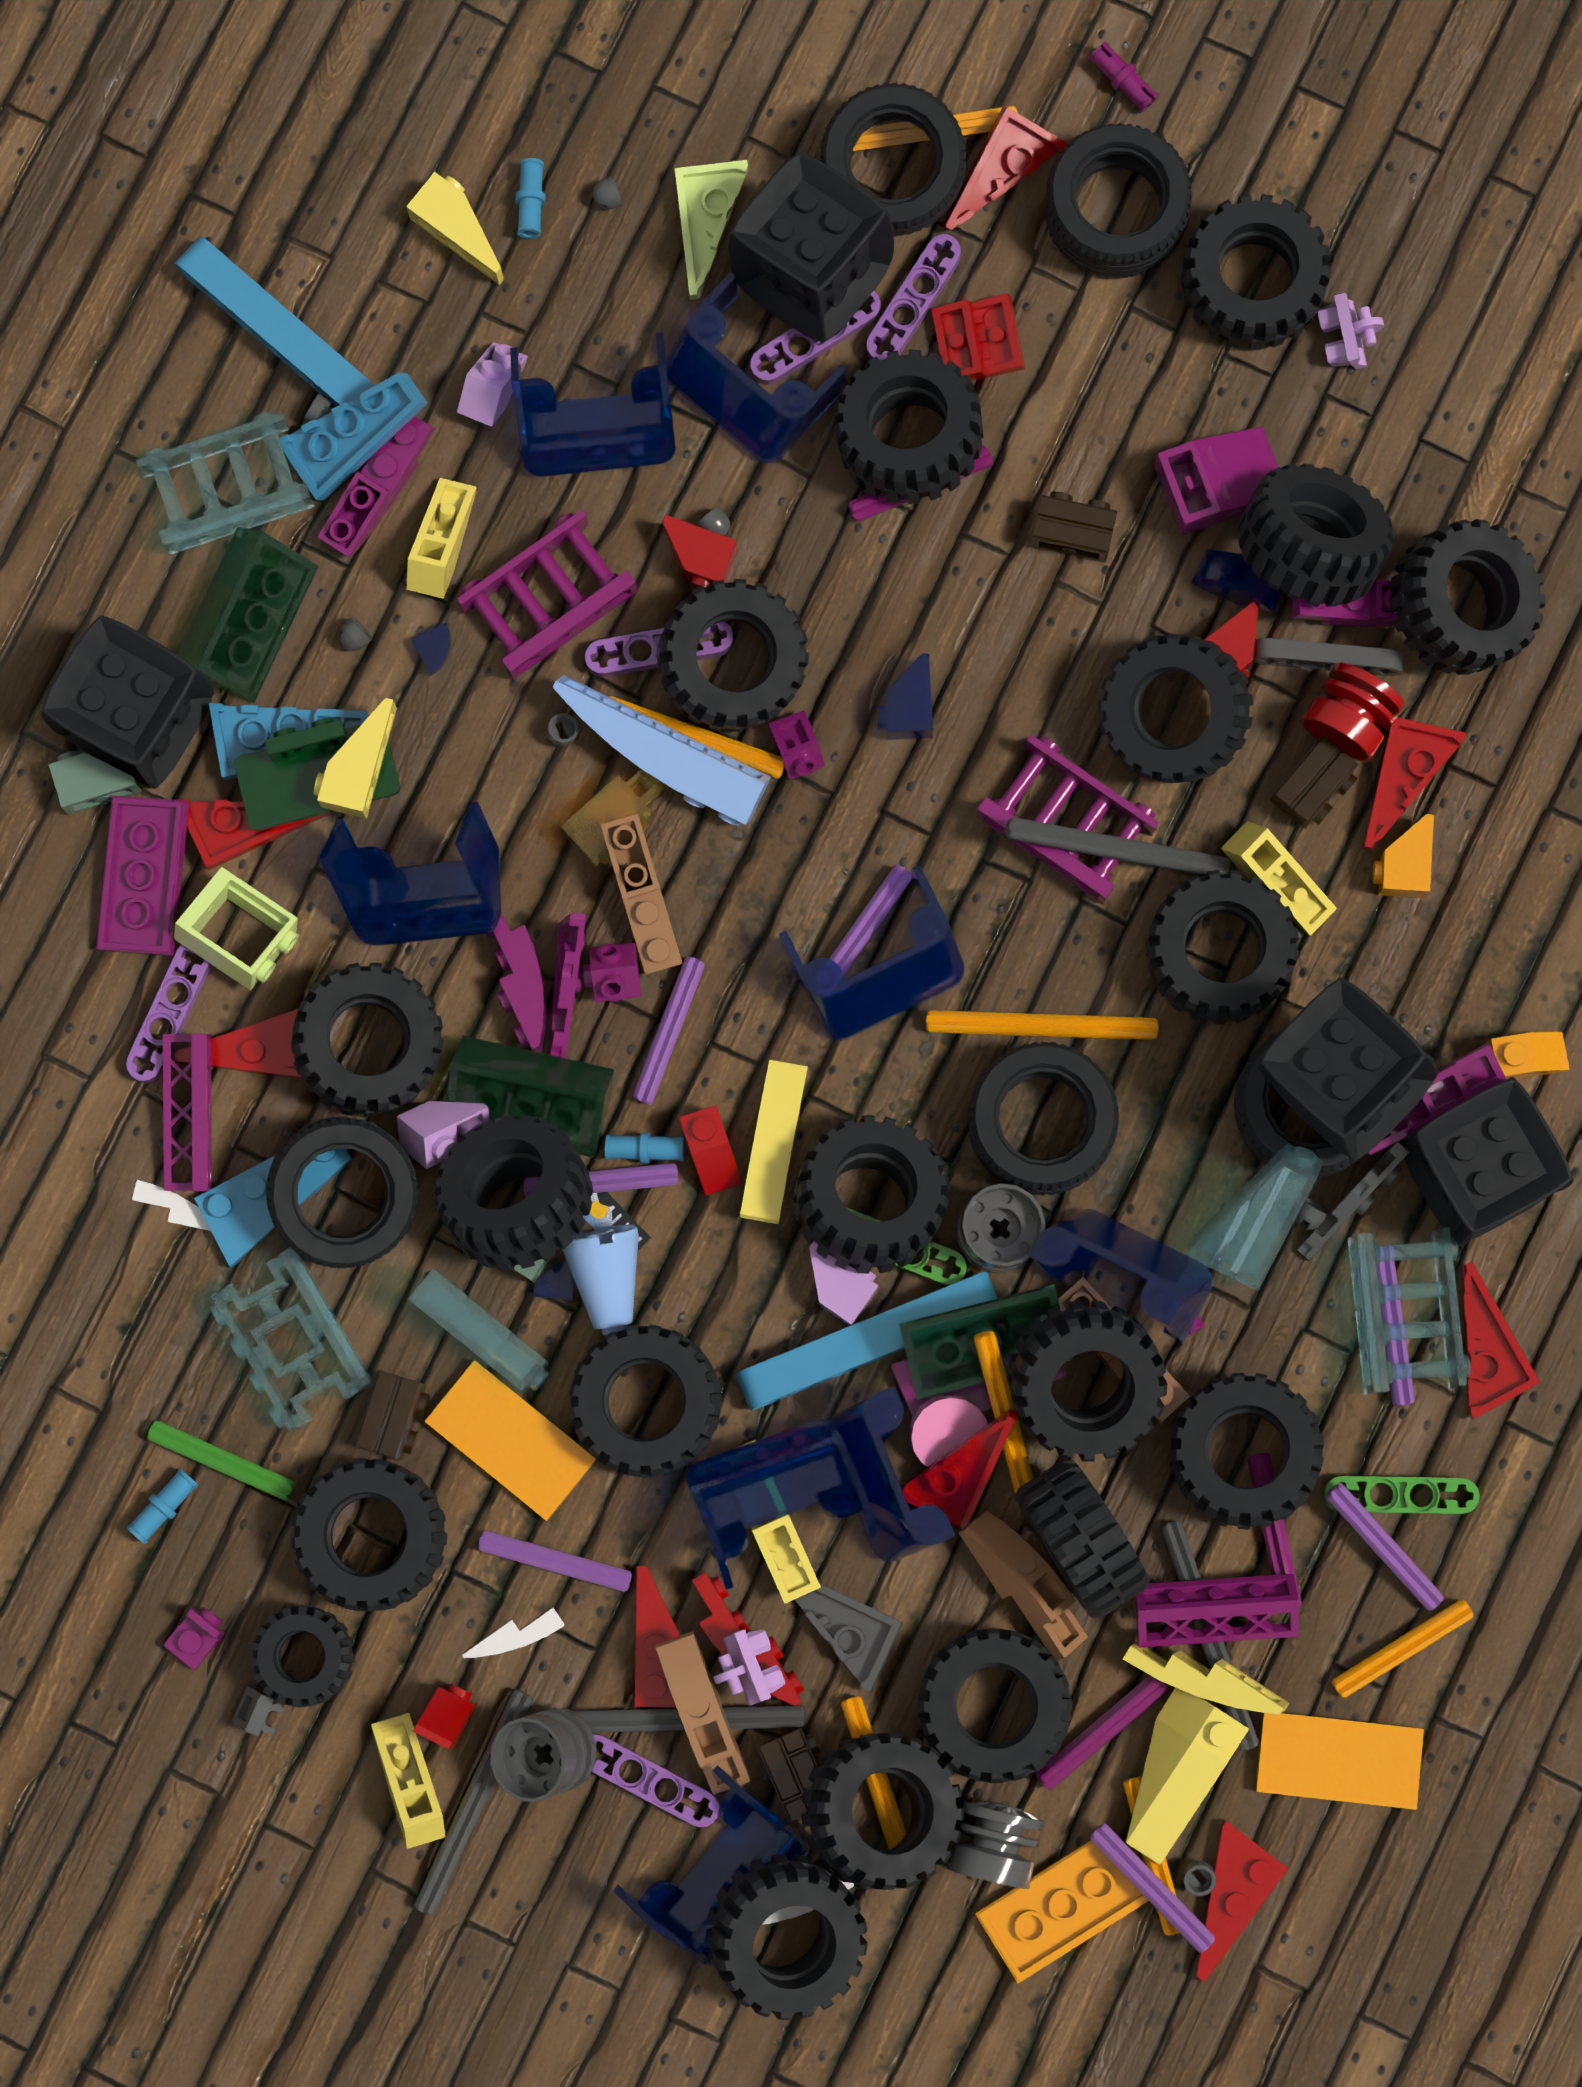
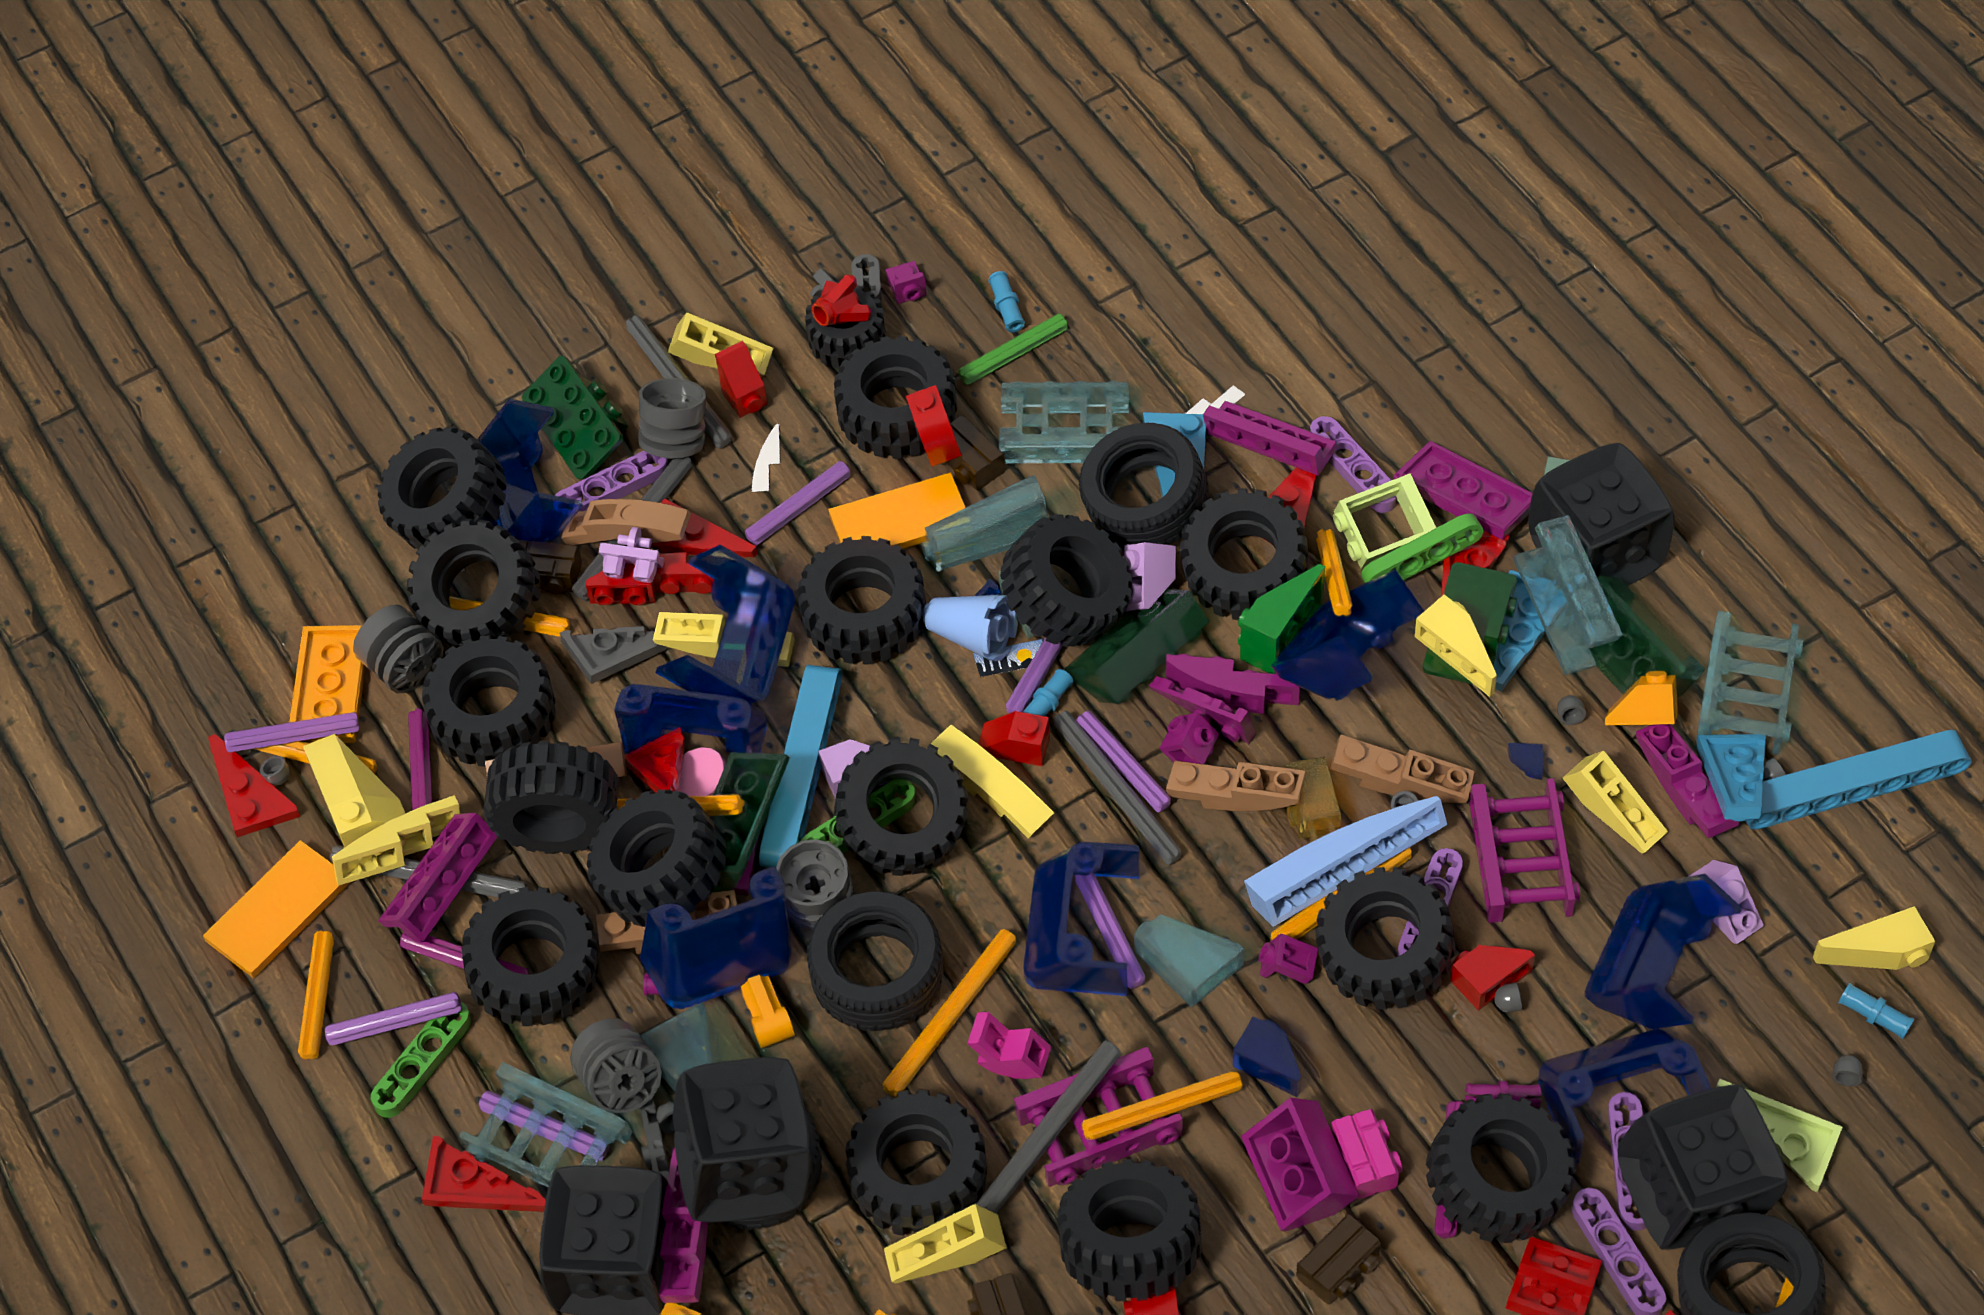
camera: 120 degrees right, 25 degrees down
none -> dark green bracket [522,355,629,481]
none -> dark grey wheel [570,1019,662,1113]
none -> light orange piece [740,975,795,1049]
none -> red rock [812,274,872,326]
none -> dark grey beam [851,254,882,302]
none -> red brick [906,385,962,467]
none -> dark pink brick [967,1012,1051,1079]
none -> dark grey axle [1054,711,1182,865]
none -> light orange axle [1082,1072,1243,1140]
none -> clear light blue slope [1134,914,1244,1007]
none -> green slope [1237,564,1325,674]
none -> magenta slope [1241,1097,1359,1232]
none -> light orange axle [1316,529,1353,616]
none -> medium nougat slope [1330,734,1475,803]
none -> dark pink brick [1331,1109,1403,1199]
none -> bright green beam [1361,513,1483,593]
none -> magenta pin [1465,1081,1541,1108]
none -> clear light blue fence [1512,515,1623,675]
none -> light orange slope [1605,671,1678,725]

